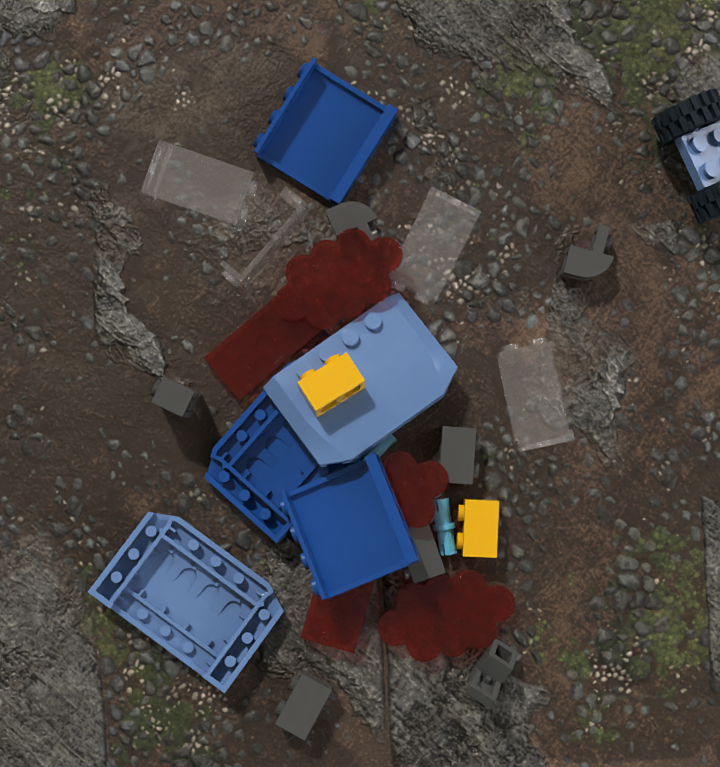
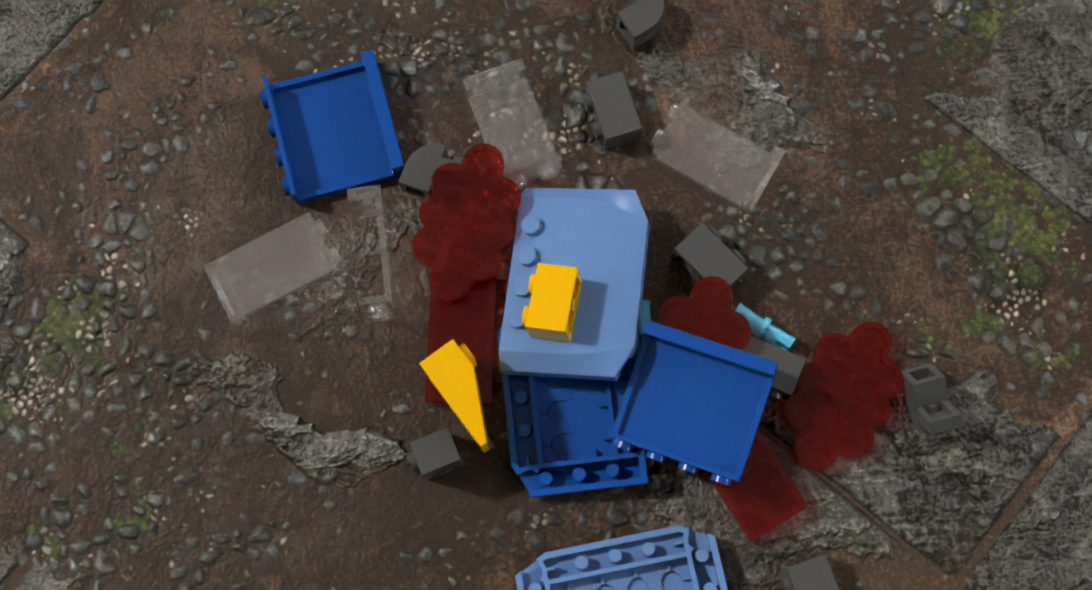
camera: 45 degrees left, 10 degrees down
yellow brick [456,498,499,558] -> none
none -> yellow slope [419,339,490,453]
none -> dark grey brick [582,71,642,150]

